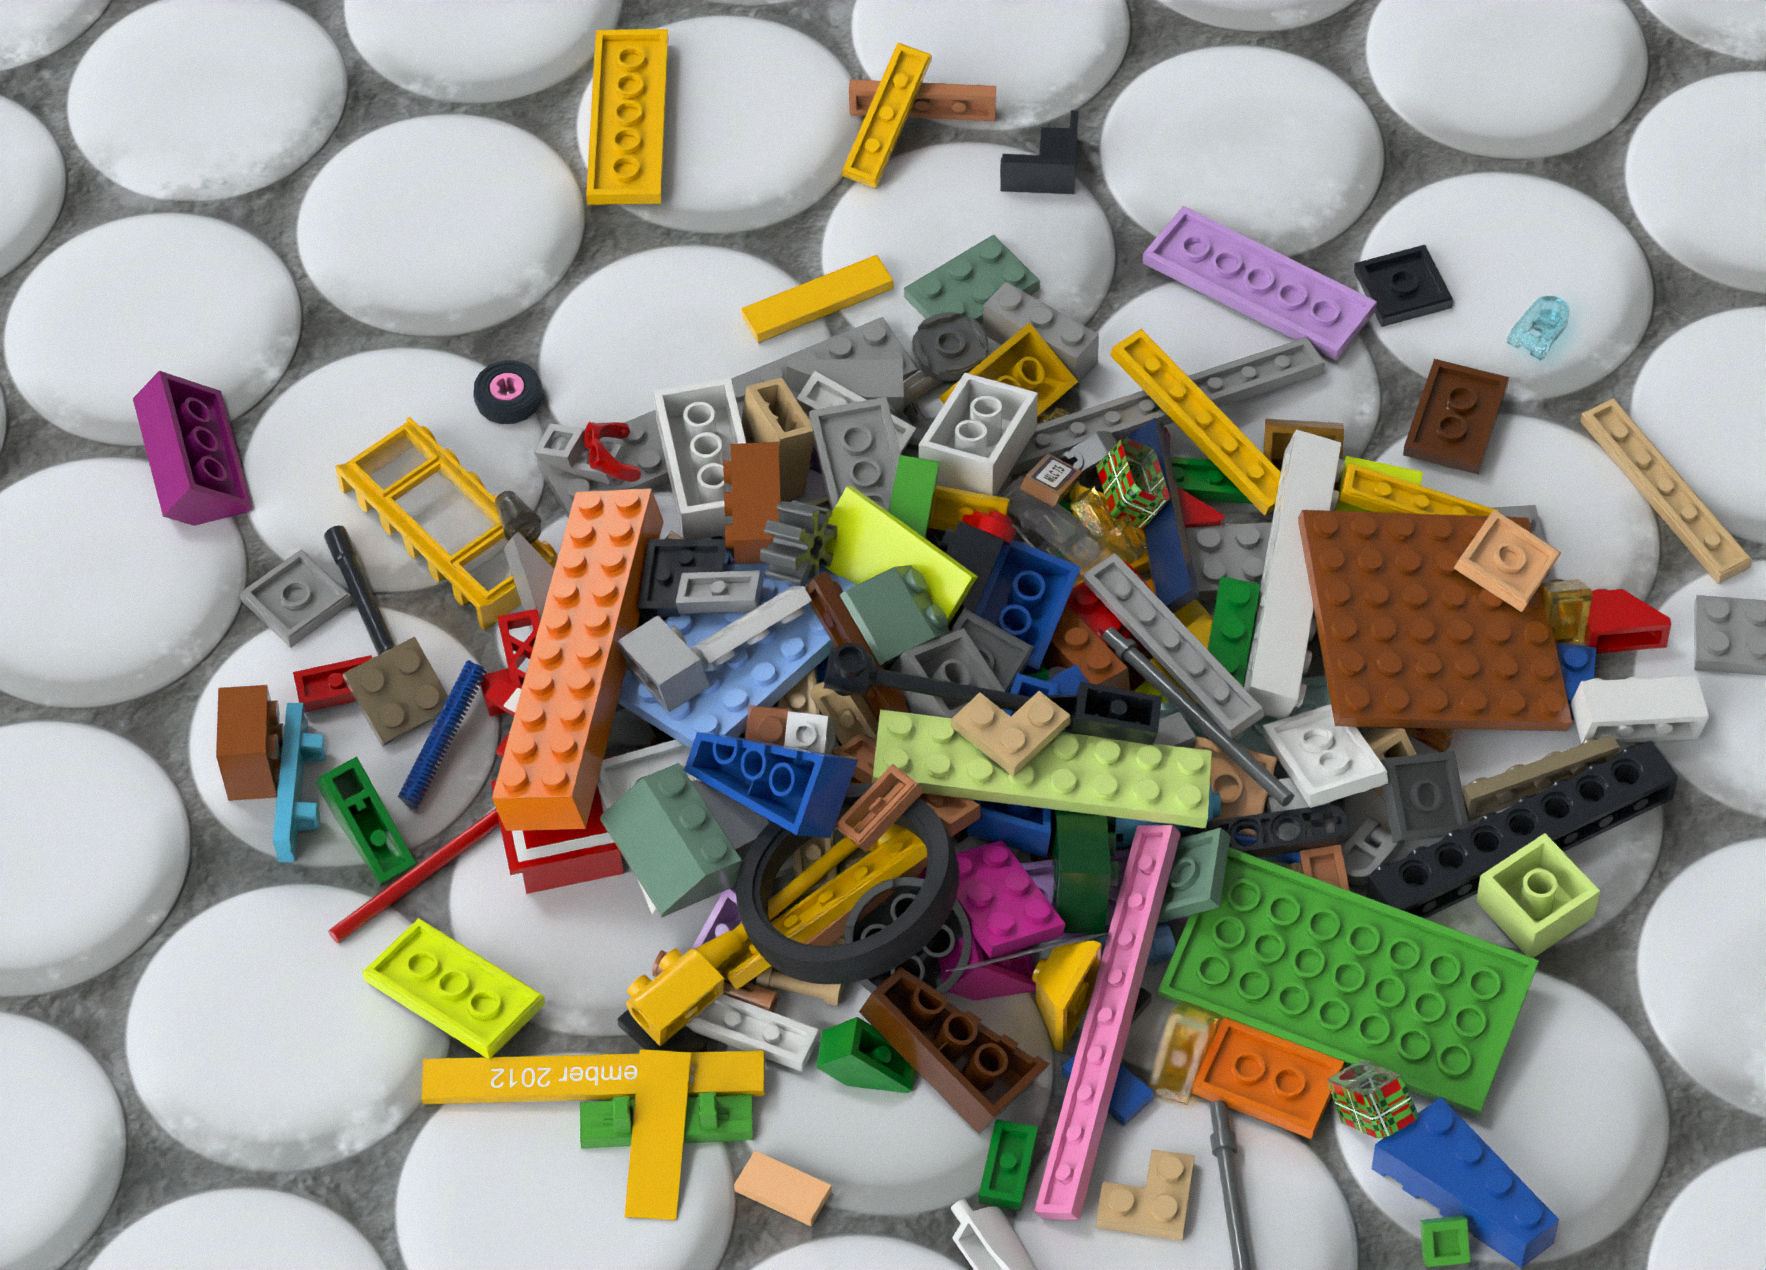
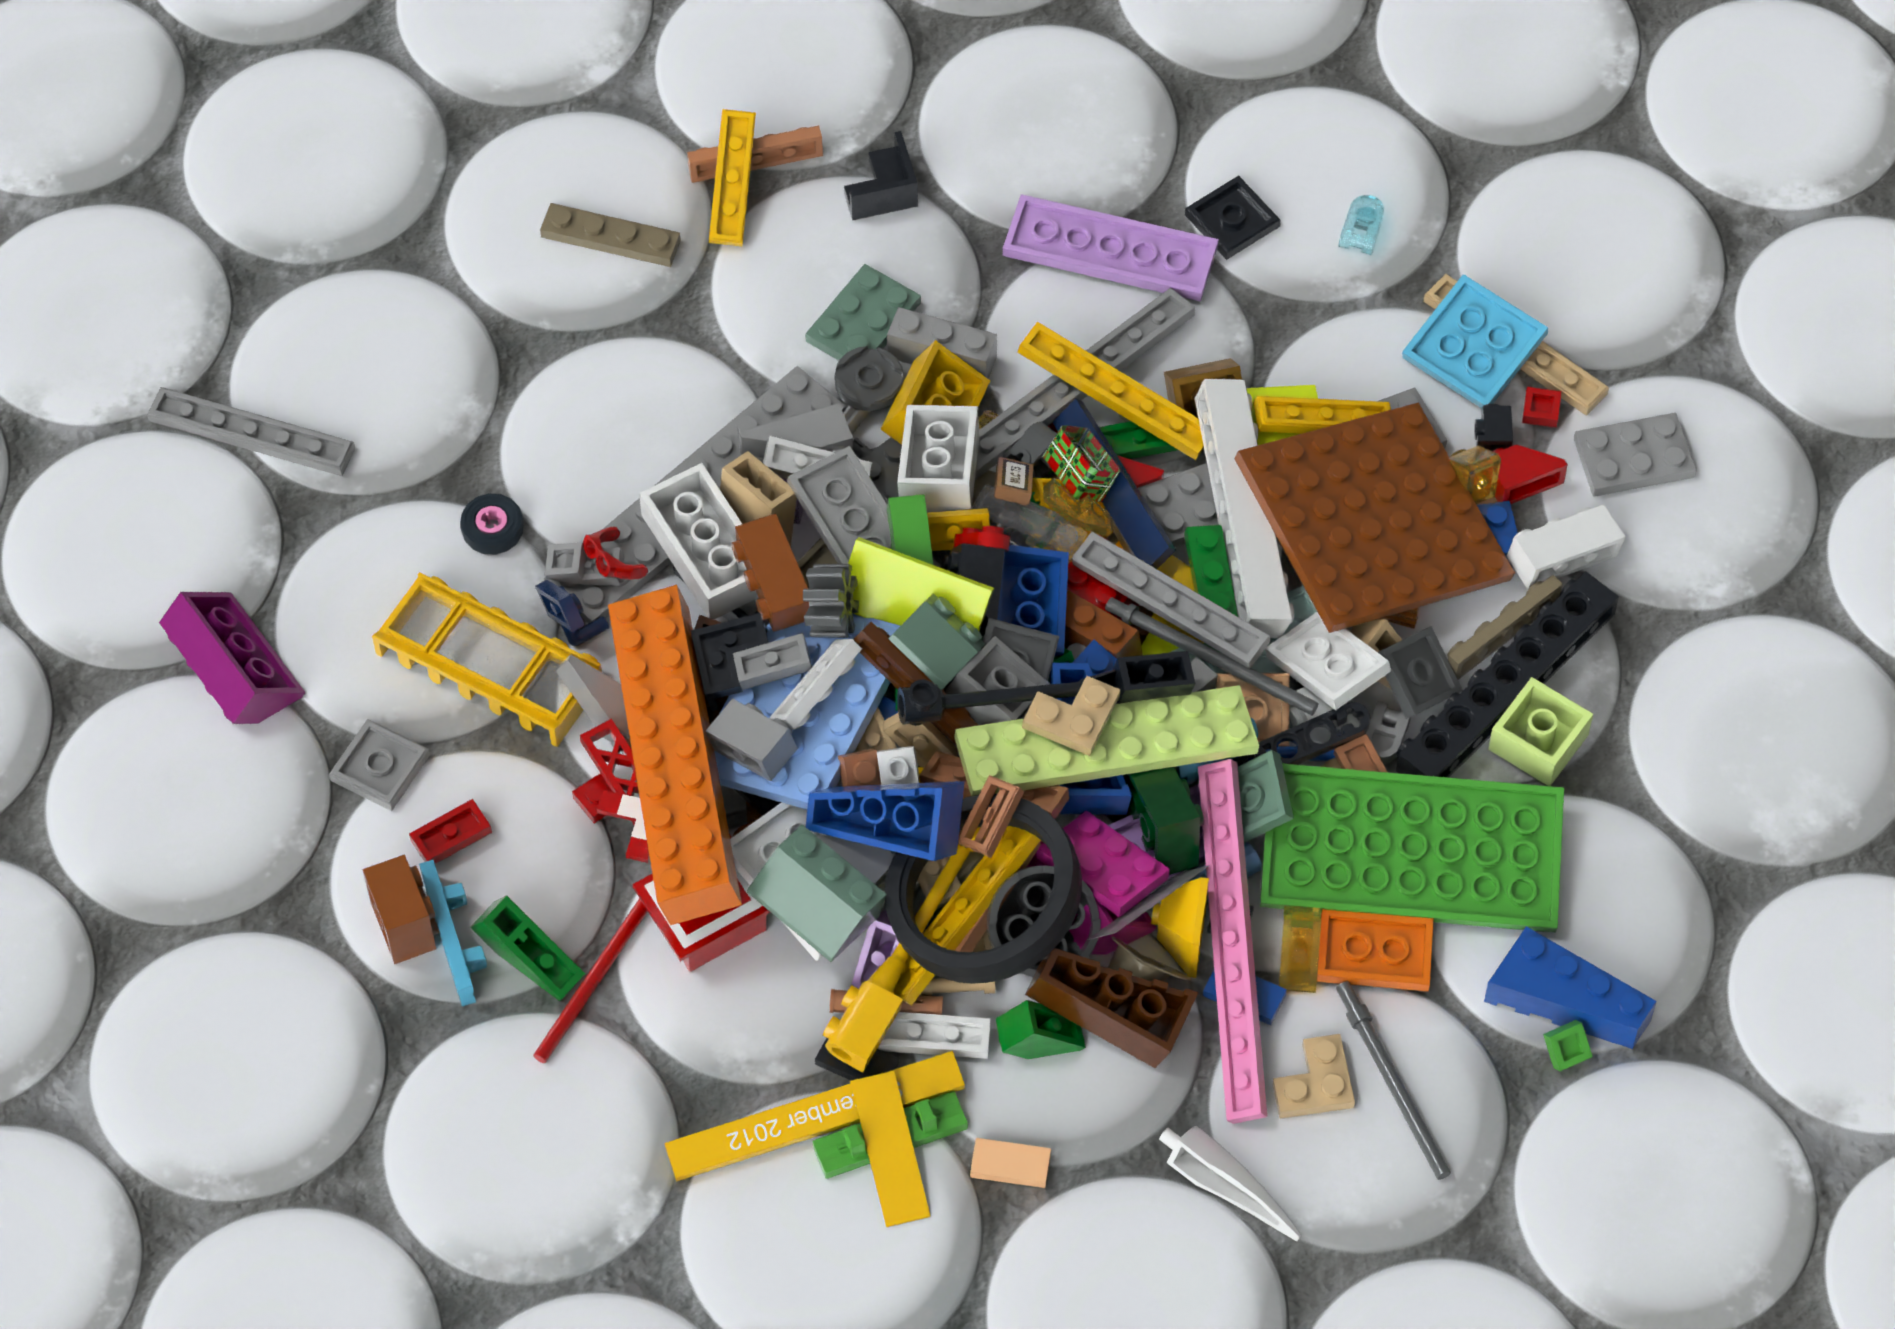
camera: 20 degrees left, 5 degrees up
black piece [324,525,396,655] -> none
dark tan plate [343,636,448,746] -> none
neon yellow tile [362,918,545,1060] -> none
blue axle [397,660,487,809] -> none
clear smoke cone [495,491,541,544] -> none
yellow plate [586,29,669,205] -> none
yellow tile [741,254,894,343] -> none
green plate [978,1119,1038,1211] -> none
piece [1327,1059,1419,1139] -> none
reddish brown plate [1403,359,1509,475] -> none
light nougat tile [1454,510,1561,612] -> none
none -> light grey tile [147,387,355,476]
none -> dark blue plate [535,580,609,646]
none -> dark tan plate [540,203,681,267]
none -> dark tan piece [1108,936,1192,981]
none -> medium azure plate [1402,274,1548,408]
none -> black brick [1474,403,1513,460]
none -> red plate [1522,387,1562,428]

